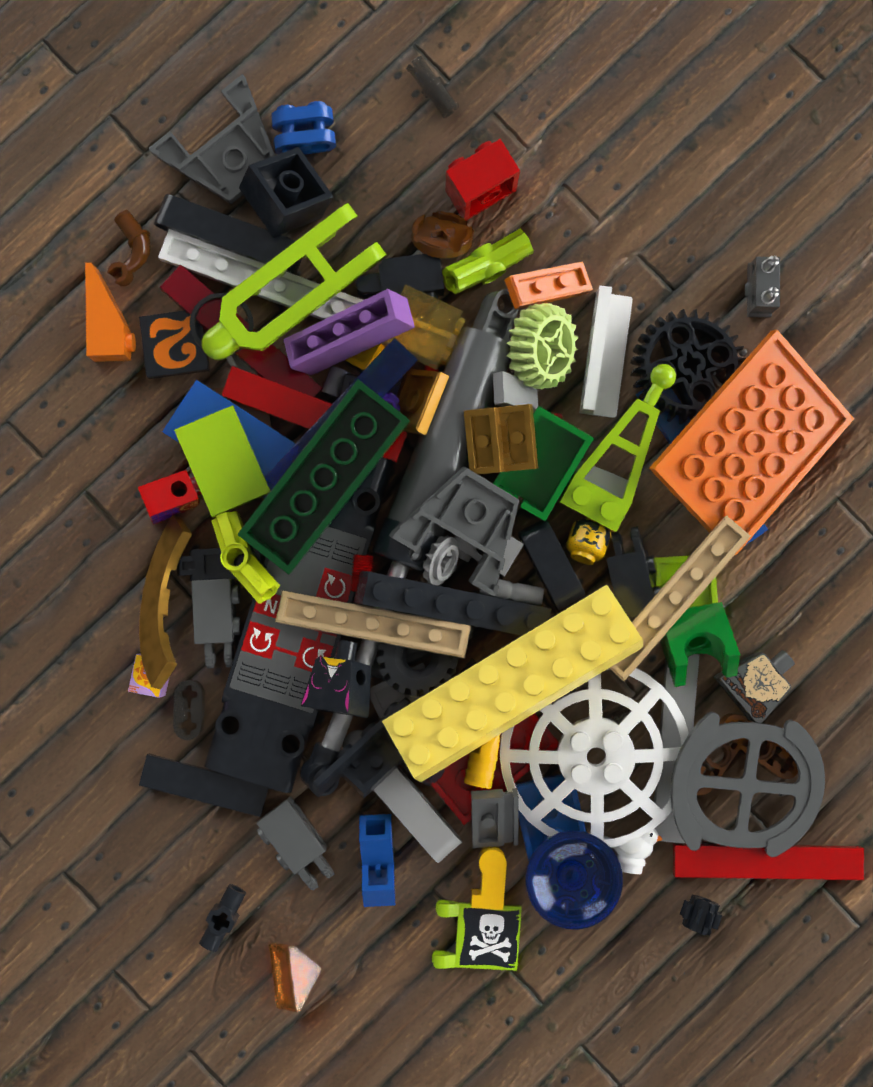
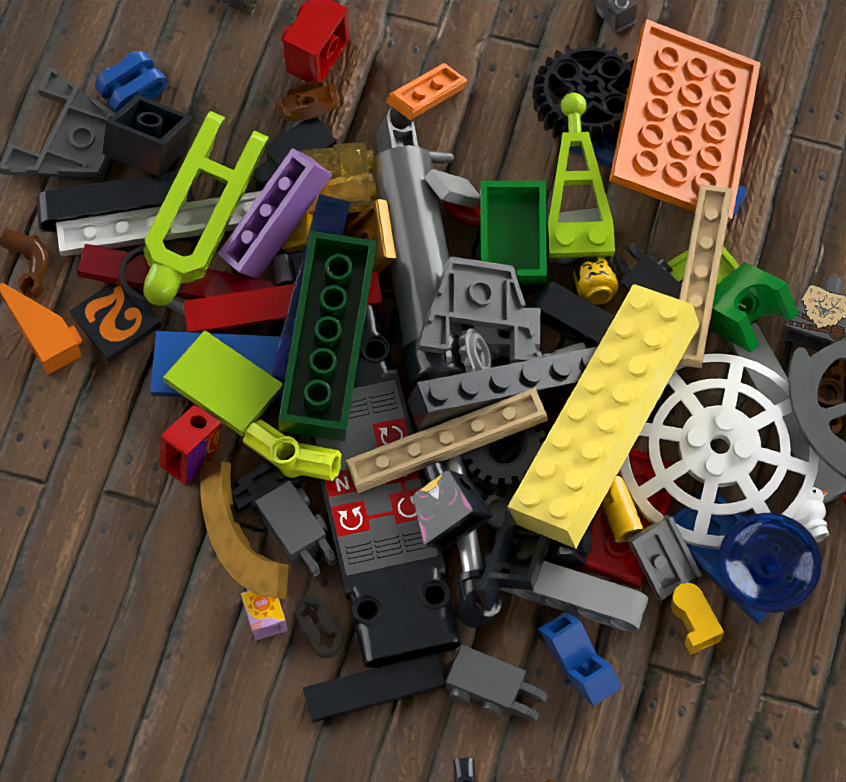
camera: 25 degrees left, 20 degrees down
red piece [350,555,374,592] -> none
flag [432,900,522,971] -> none
lime piece [442,228,534,294] -> none
pearl gold slope [464,404,538,474] -> none
yellowish green gear [506,303,579,389] -> none
white panel [579,286,633,418] -> none

